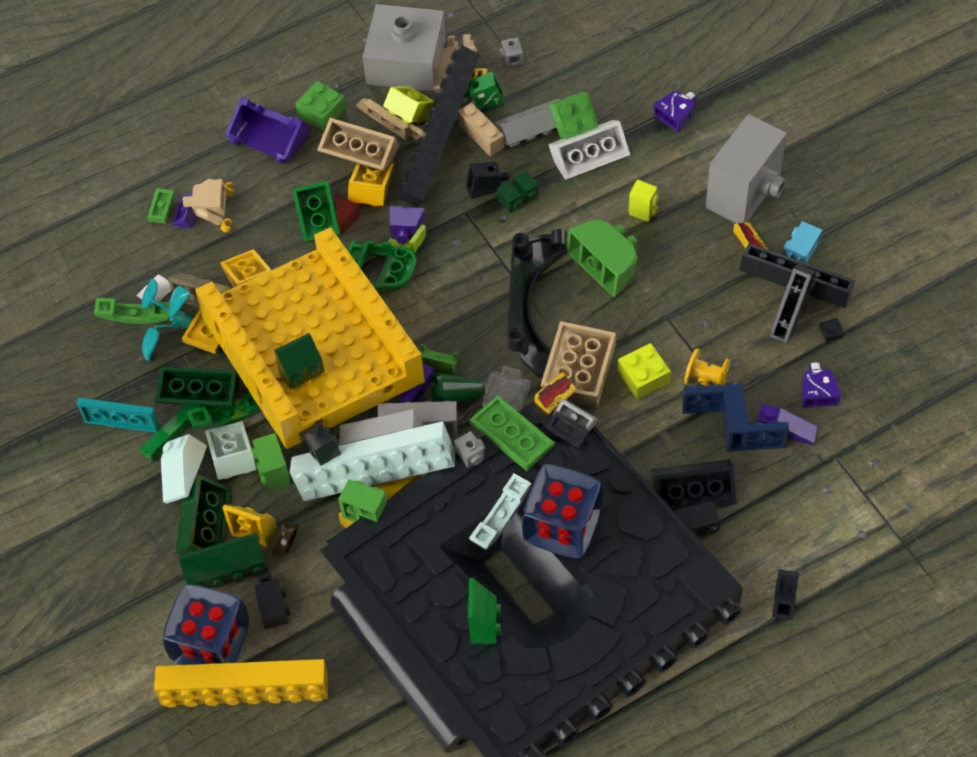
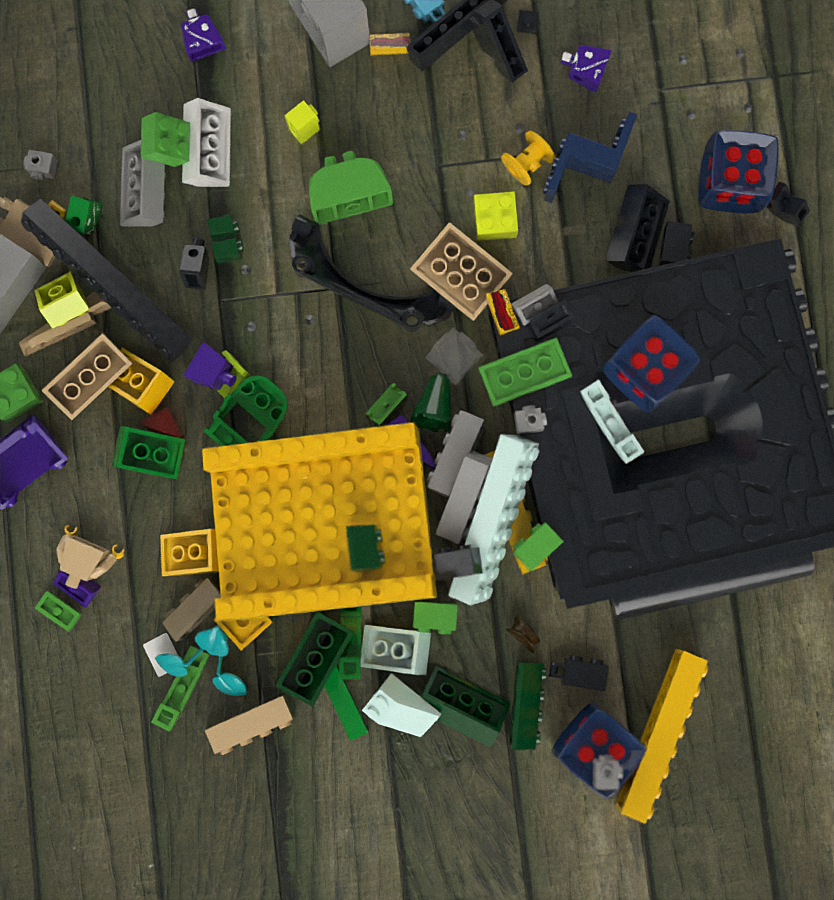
camera: 65 degrees left, 25 degrees up
teal tile [76,398,160,433] -> none
yellow slope [223,505,278,548] -> none
tan brick [458,102,505,157] -> none
green slope [468,578,501,644] -> none
slope [757,404,817,445] -> none
none -> tan brick [205,694,295,755]
none -> light grey brick [593,755,622,790]
none -> dark blue piece [698,130,779,213]

